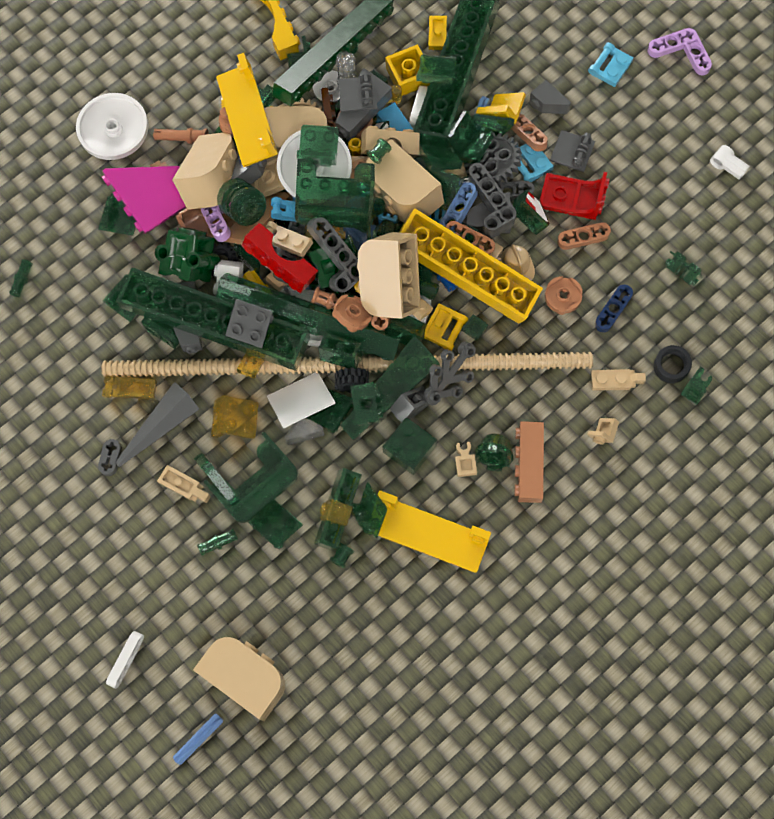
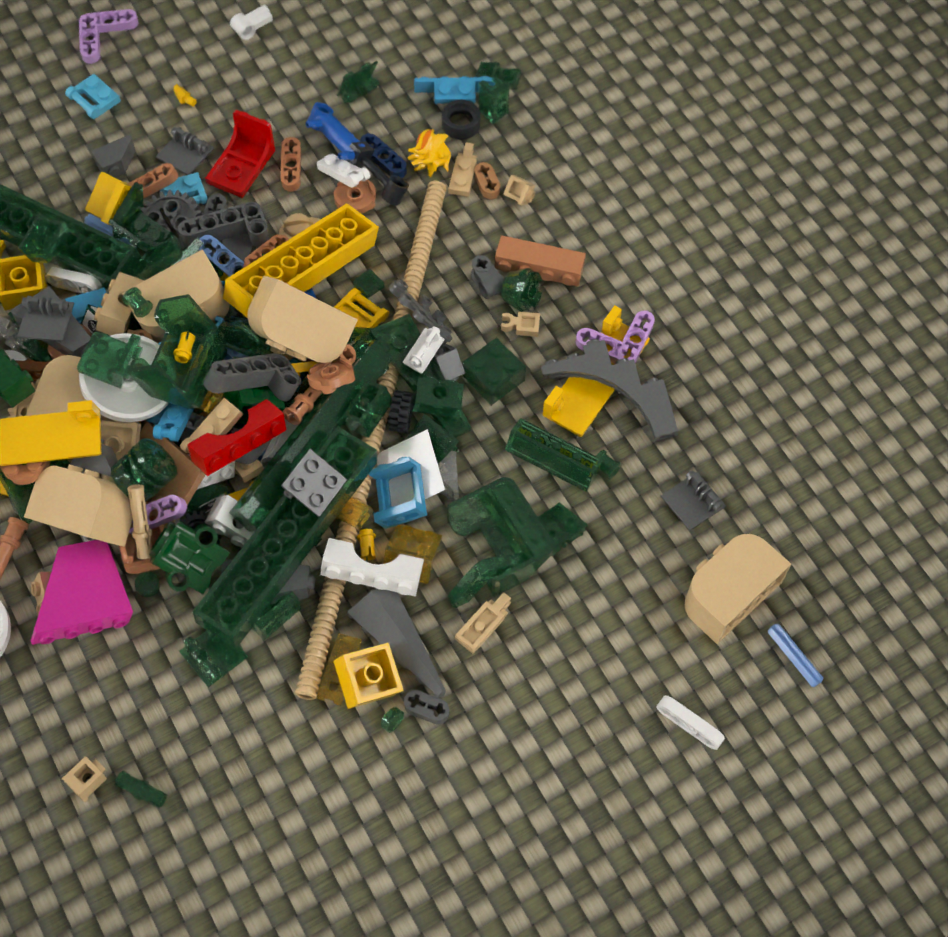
camera: 85 degrees left, 10 degrees down
clear green hinge [98,193,136,236] -> none
clear green pin [197,529,238,556] -> none
clear yellow bracket [319,499,353,526] -> none
clear green hinge [349,482,388,538] -> none
clear green slope [512,189,550,235] -> none
none -> tan brick [62,756,107,802]
none -> tan pin [127,485,152,559]
none -> yellow bar [173,84,197,107]
none -> yellow pin [173,332,196,363]
none -> piece [306,102,409,205]
none -> white plate [317,154,370,188]
none -> white arch [320,538,424,596]
none -> yellow brick [334,642,404,709]
none -> yellow pin [357,529,376,561]
none -> dark azure window [368,457,427,529]
none -> clear green tile [381,707,404,733]
none -> white hinge [403,326,445,374]
none -> yellow hair [408,129,451,178]
none -> dark azure bracket [414,76,495,104]
none -> dark grey piece [471,255,506,299]
none -> medium nougat beam [474,162,500,200]
none -> clear green slope [475,62,522,89]
none -> dark grey arch [541,339,678,441]
none -> lavender beam [576,311,655,364]
none -> dark grey hinge [660,470,726,531]

